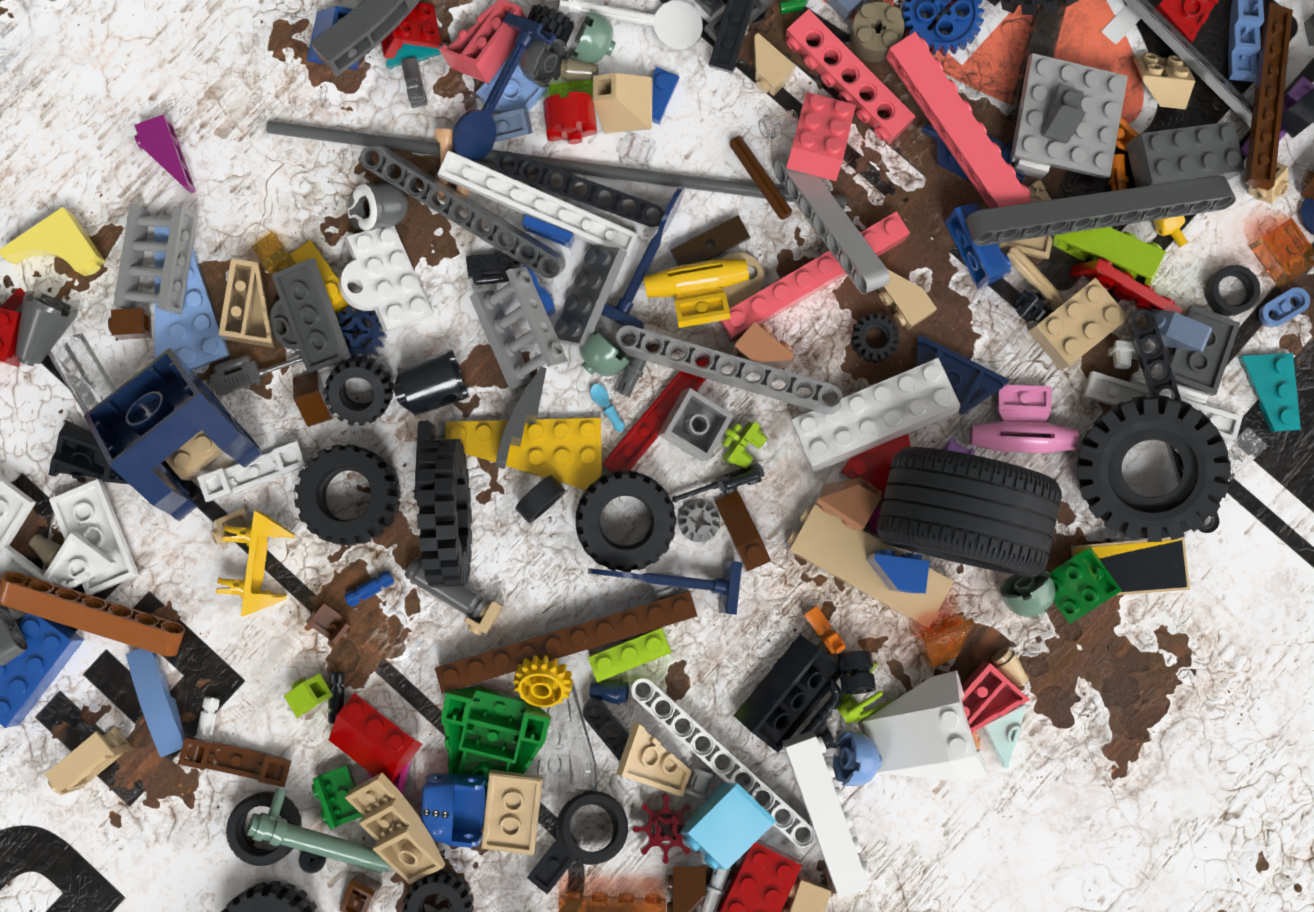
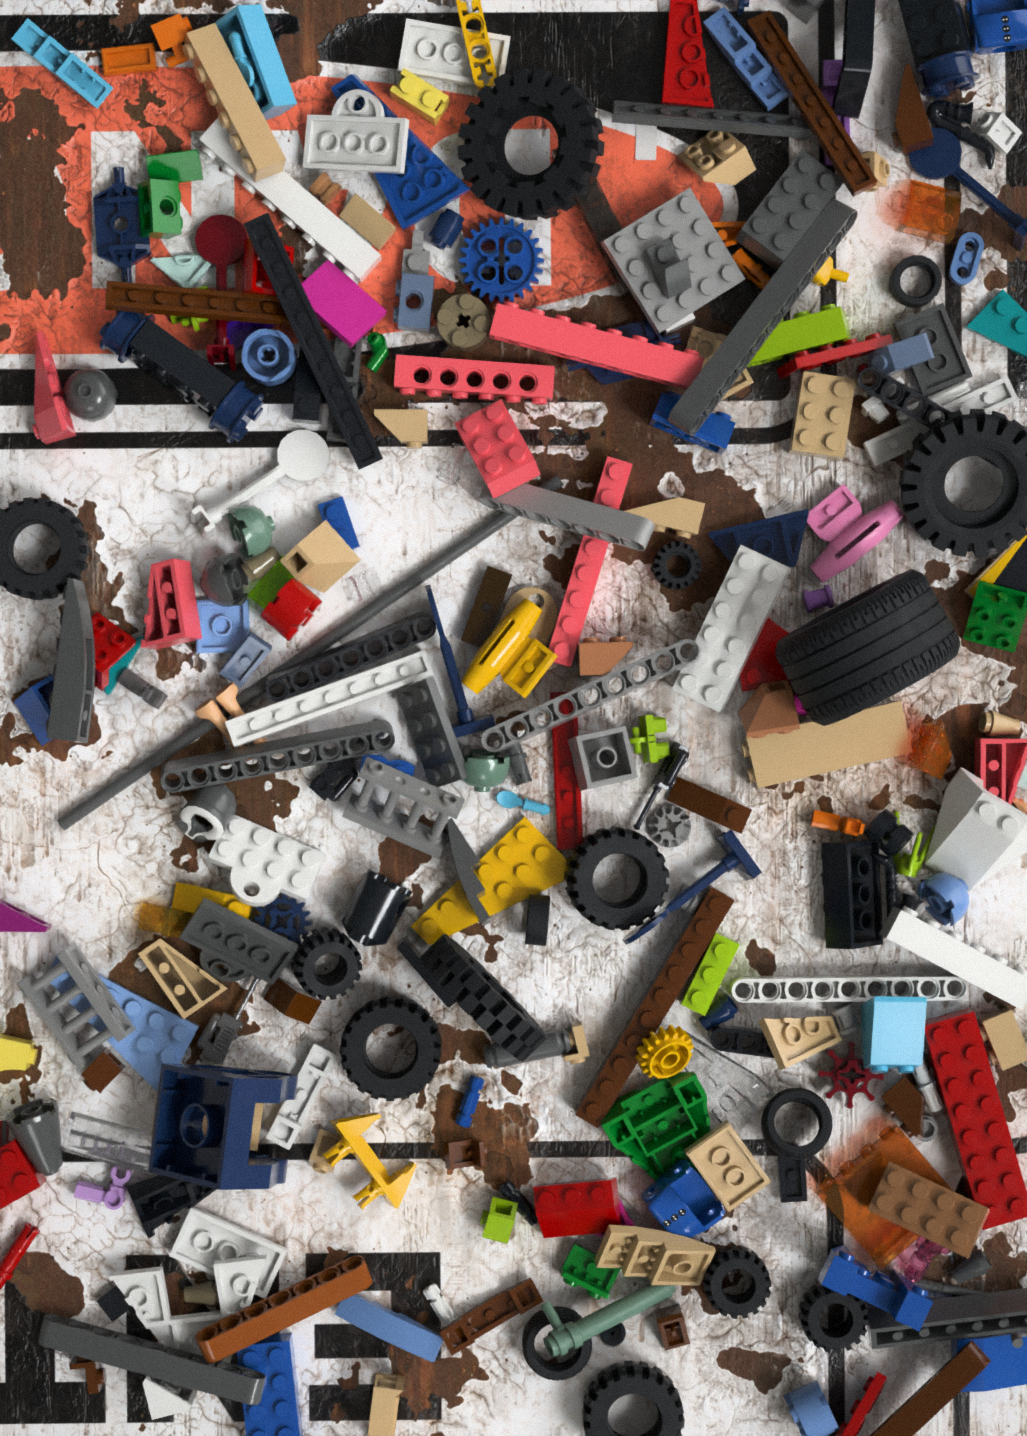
camera: 40 degrees left, 5 degrees up
dark blue piece [452,13,556,161] -> none
blue tile [522,215,575,248] -> none
black tyre [527,4,574,45] -> none
reddish brown axle [730,136,792,220] -> none
blue slope [867,549,930,594] -> none
sand green cylinder [1000,569,1056,618] -> none
tan axle [1005,246,1065,308] -> none
black gear [1015,289,1049,321] -> none
none -> lavender bar [74,1165,132,1210]

